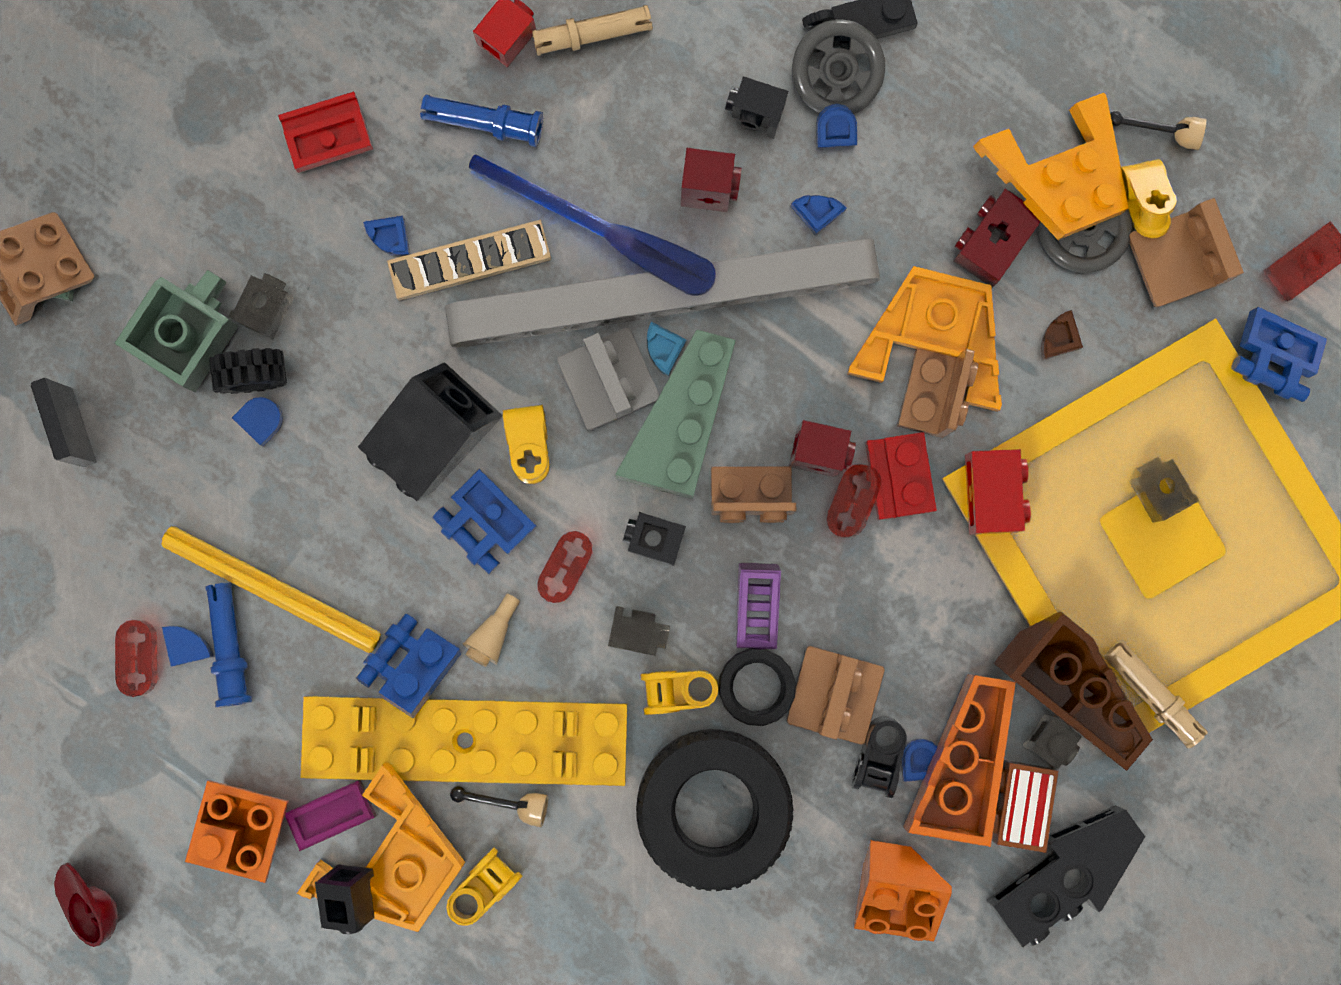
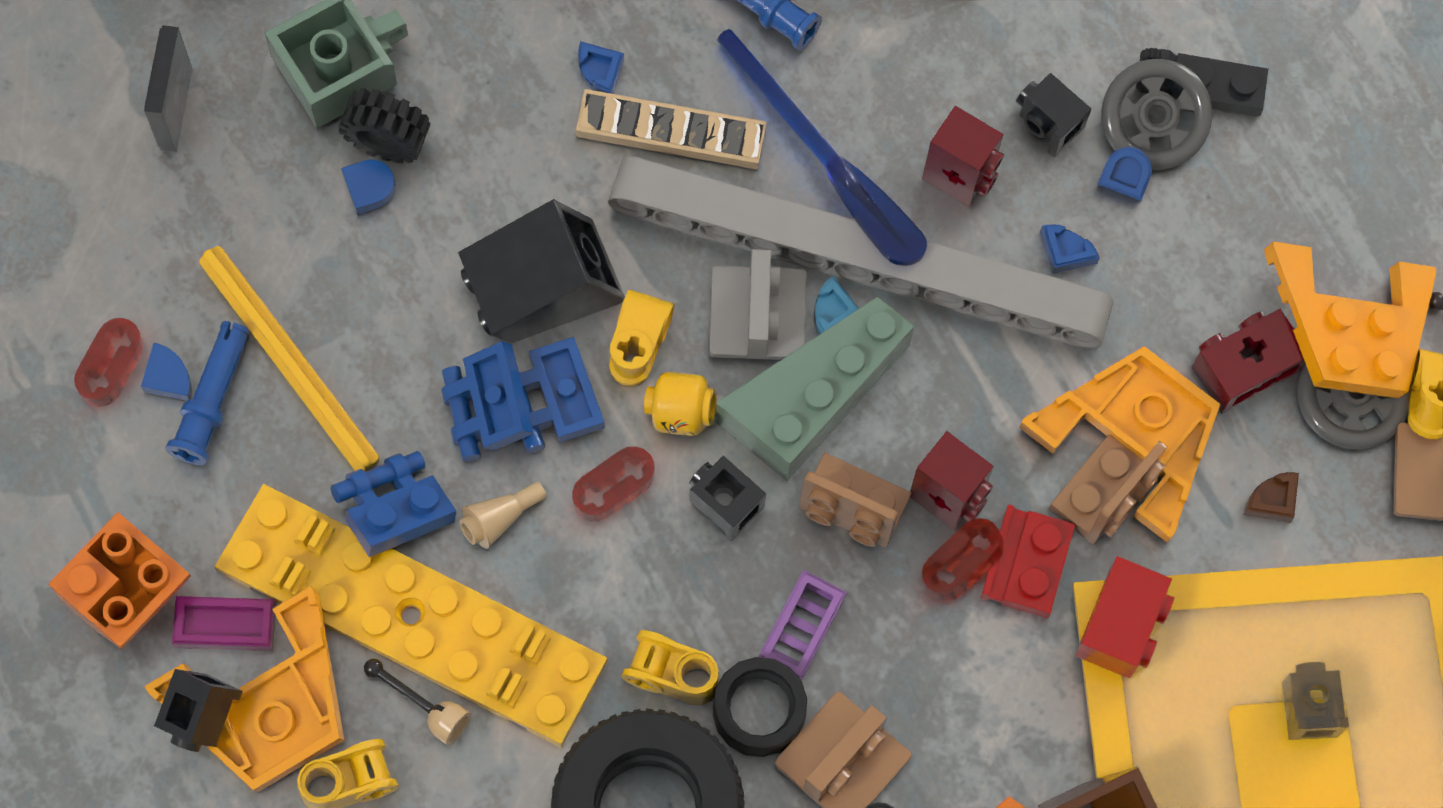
camera: 25 degrees right, 15 degrees down
clear smoke brick [228,273,294,340] -> none
clear smoke brick [608,606,670,656] -> none
none -> blue plate [441,341,534,462]
none -> yellow head [644,372,717,436]

